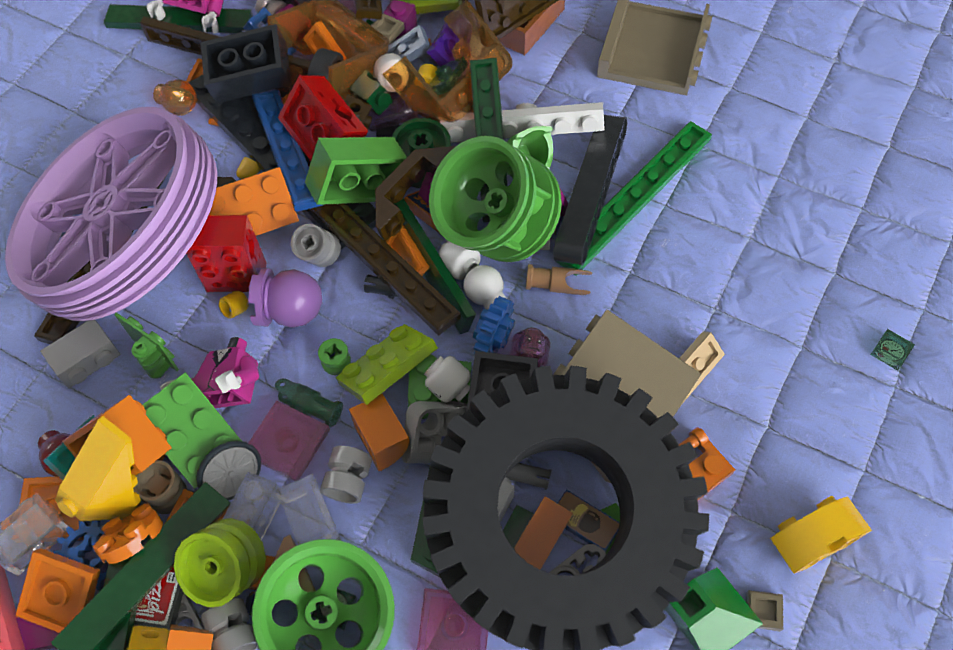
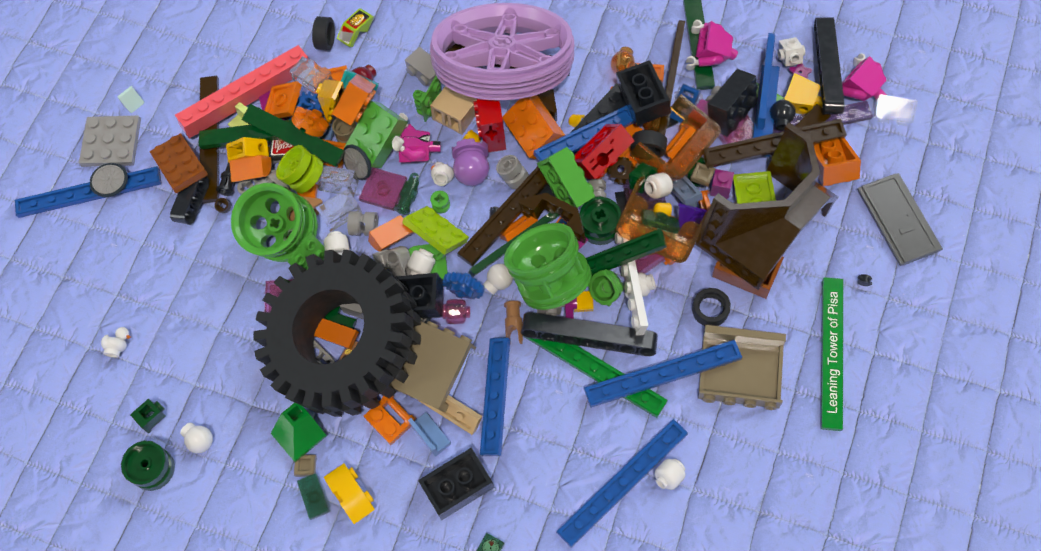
camera: 85 degrees right, 5 degrees up
none -> bright green hinge [287,231,325,269]
none -> clear green plate [297,473,330,520]
none -> white head [323,231,350,256]
none -> medium blue panel [408,412,451,457]
none -> black brick [418,447,495,521]
none -> tan piece [430,86,477,135]
none -> white animal [431,162,454,186]
none -> blue tile [480,338,510,456]
none -> blue tile [556,419,688,548]
none -> blue tile [584,340,742,408]
none -> white head [655,459,686,490]
none -> black tyre [692,288,731,326]

